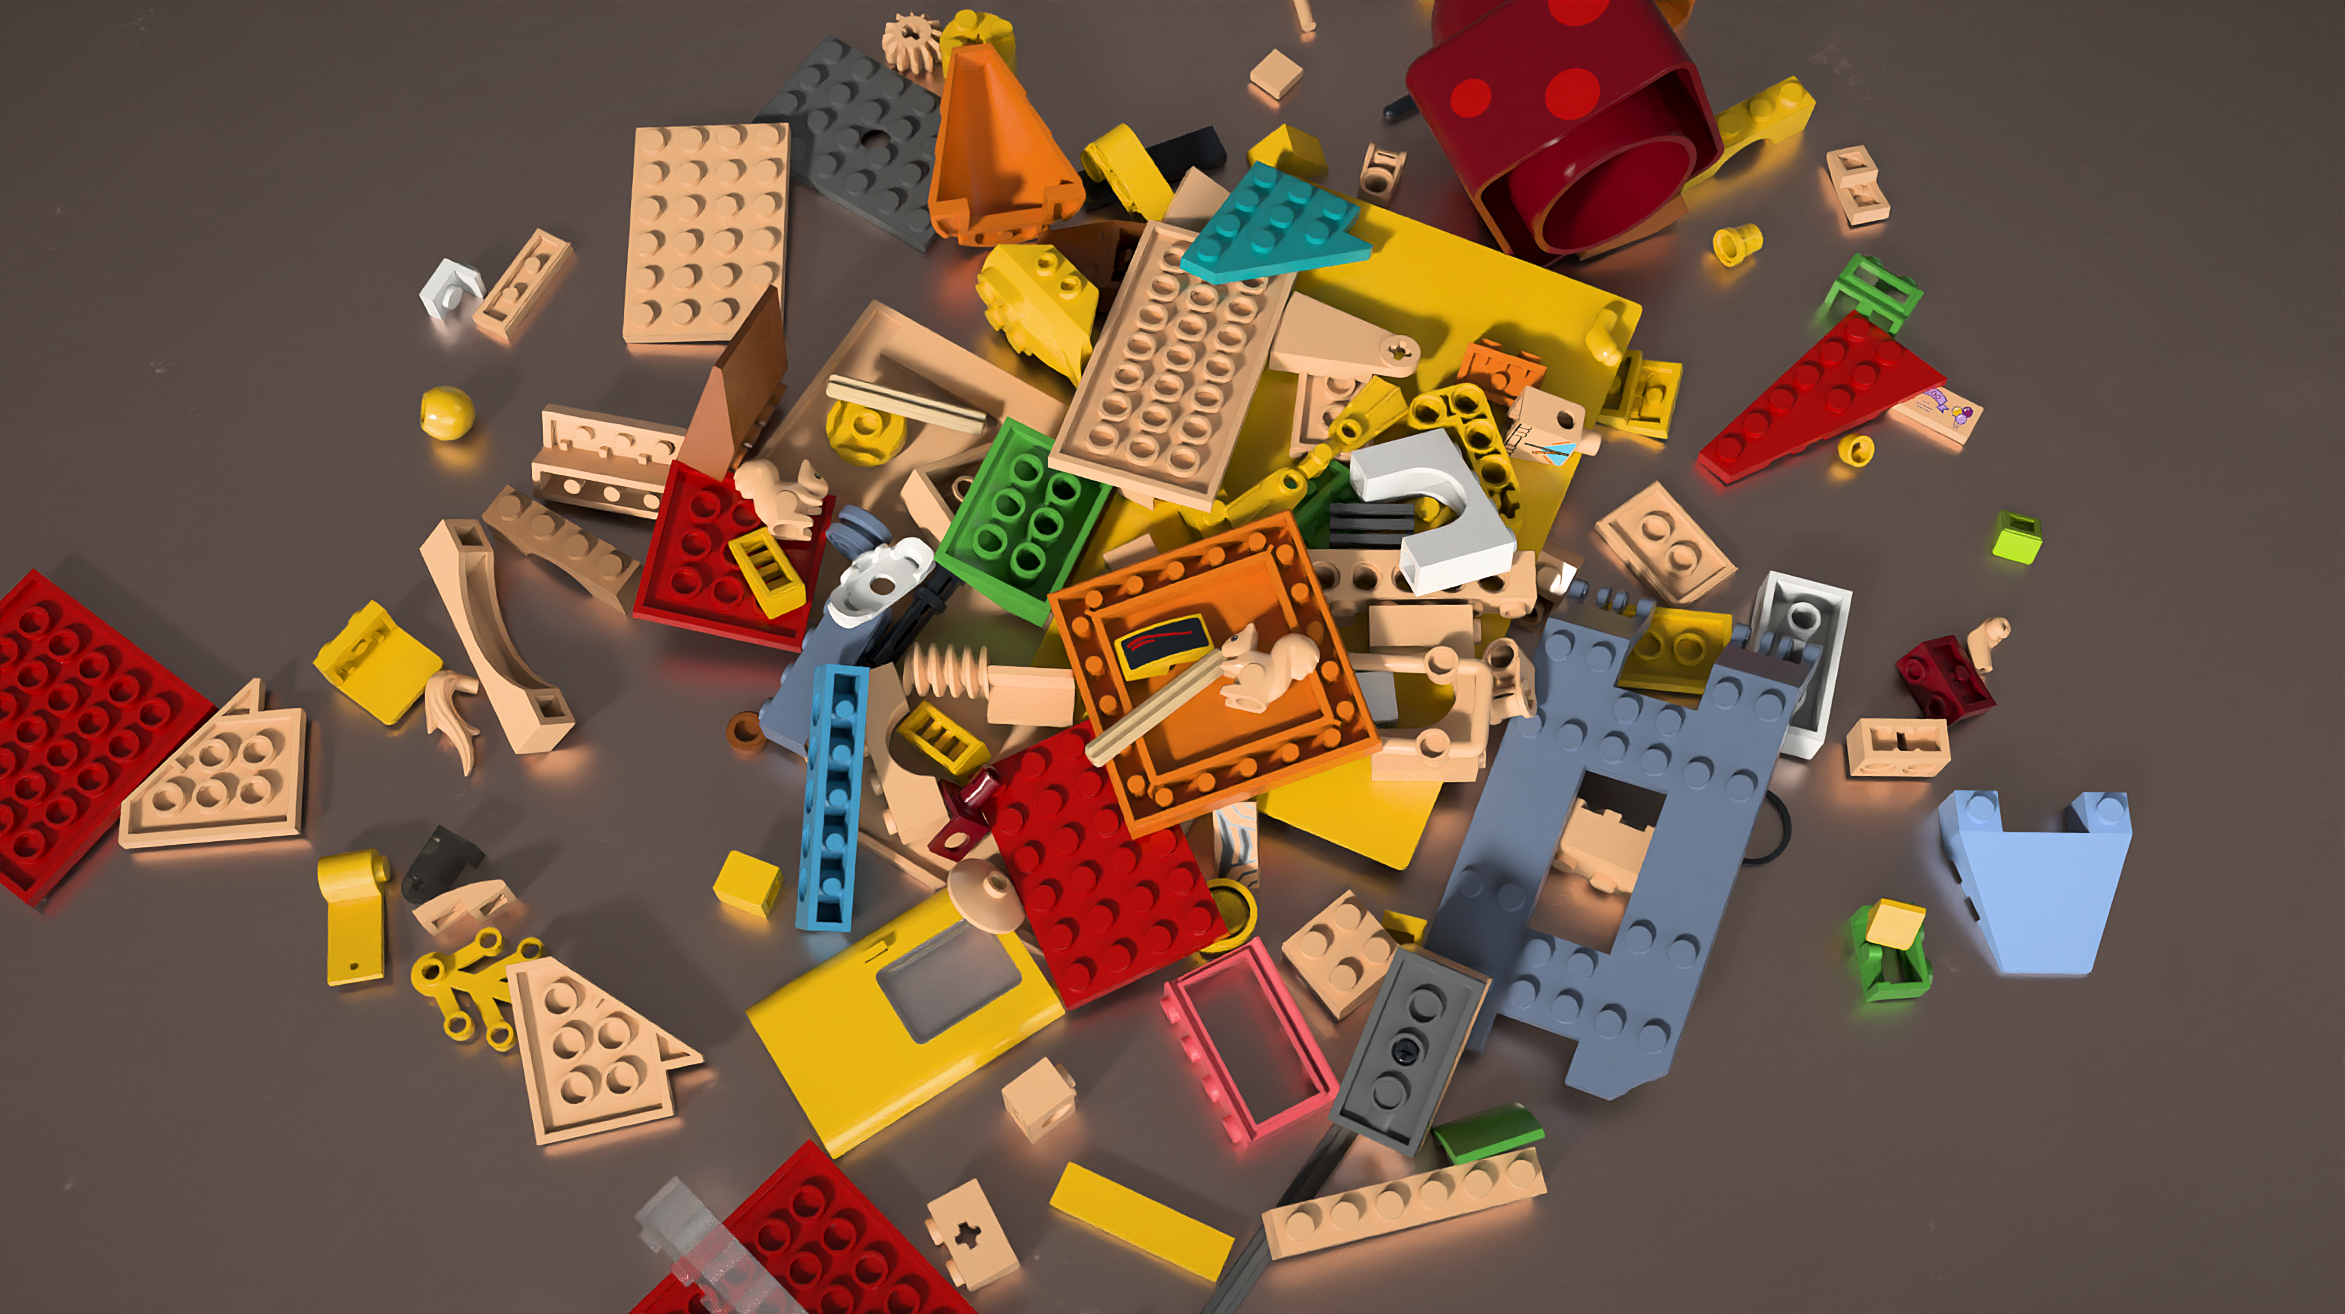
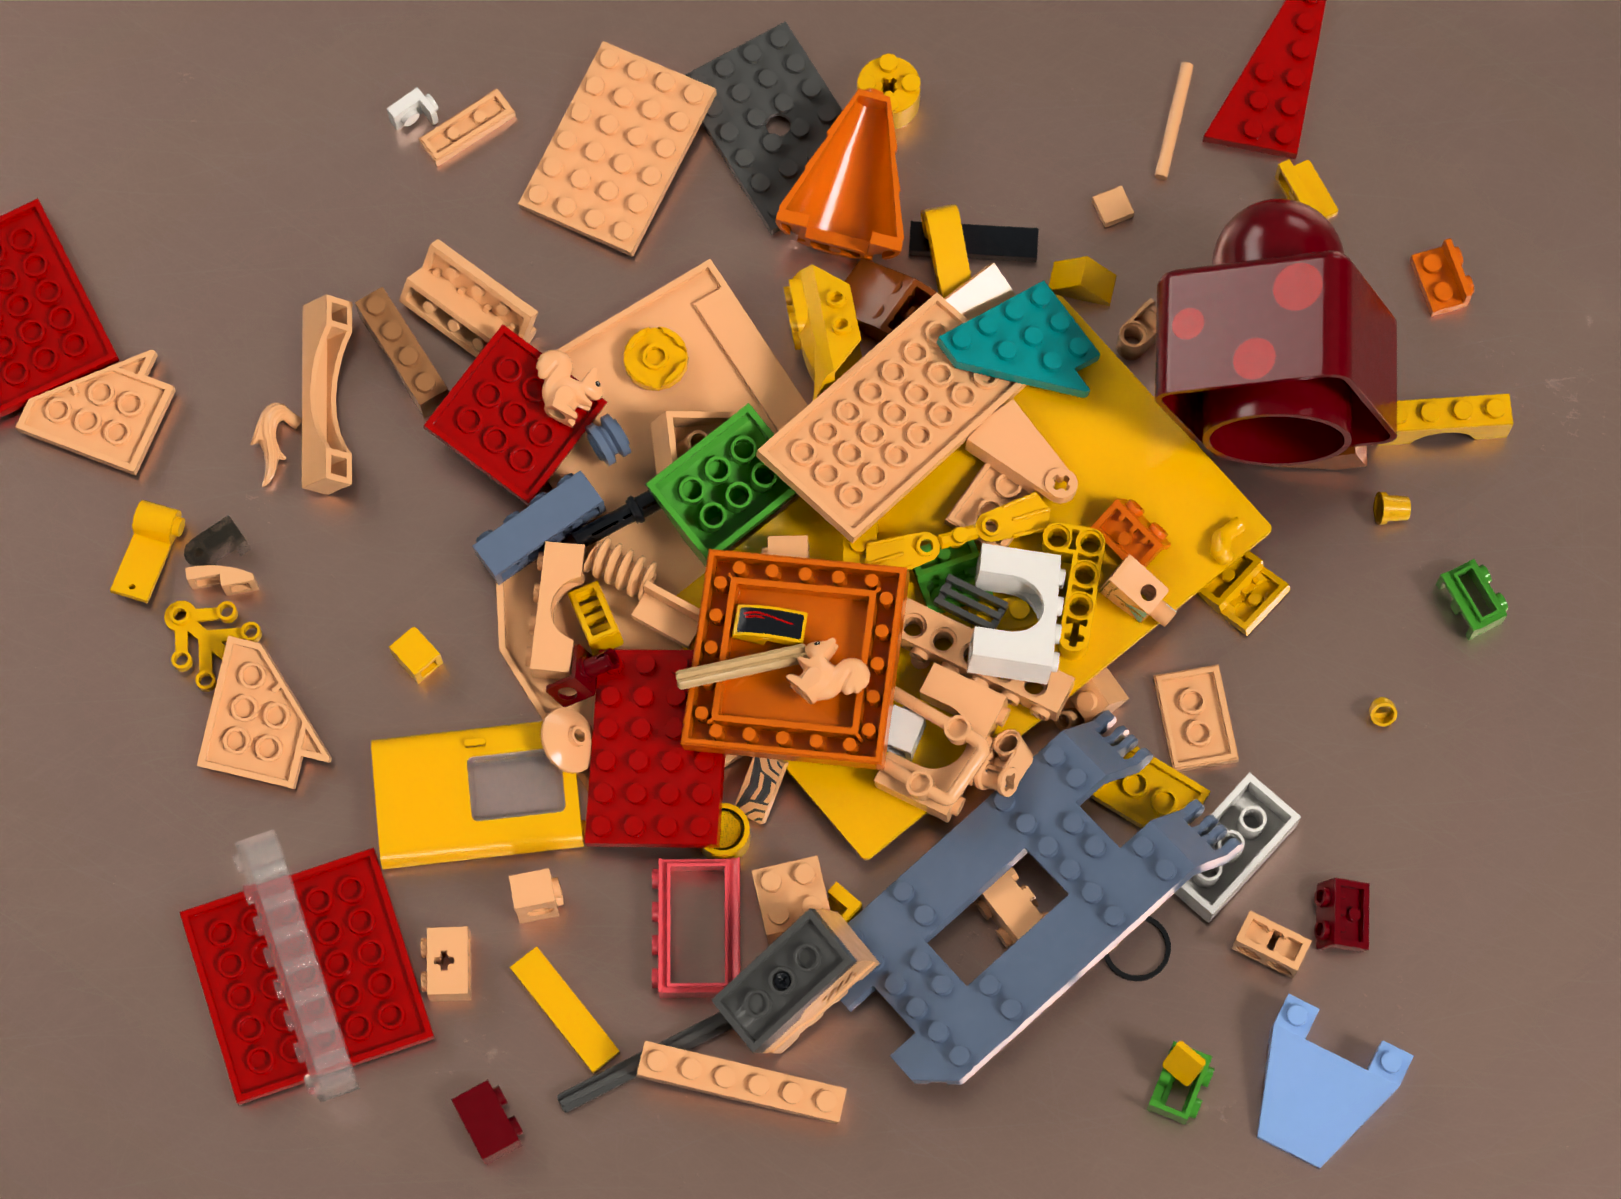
camera: 30 degrees right, 5 degrees up
yellow bracket [312,600,445,725] -> none
yellow piece [420,385,475,441] -> none
dark orange slope [676,284,788,482] -> none
dark orange tile [726,711,770,756] -> none
yellow slope [728,526,806,619] -> none
dark azure brick [795,664,870,932] -> none
tan axle [826,373,987,436] -> none
white piece [828,537,936,628] -> none
light nougat gear [882,10,942,77] -> none
bright green slope [1430,1101,1545,1166] -> none
red wing [1697,309,1948,484] -> none
light nougat slope [1826,145,1891,225] -> none
light nougat tile [1891,387,1984,445] -> none
light nougat arm [1967,616,2011,674] -> none
lime slope [1992,510,2043,564] -> none

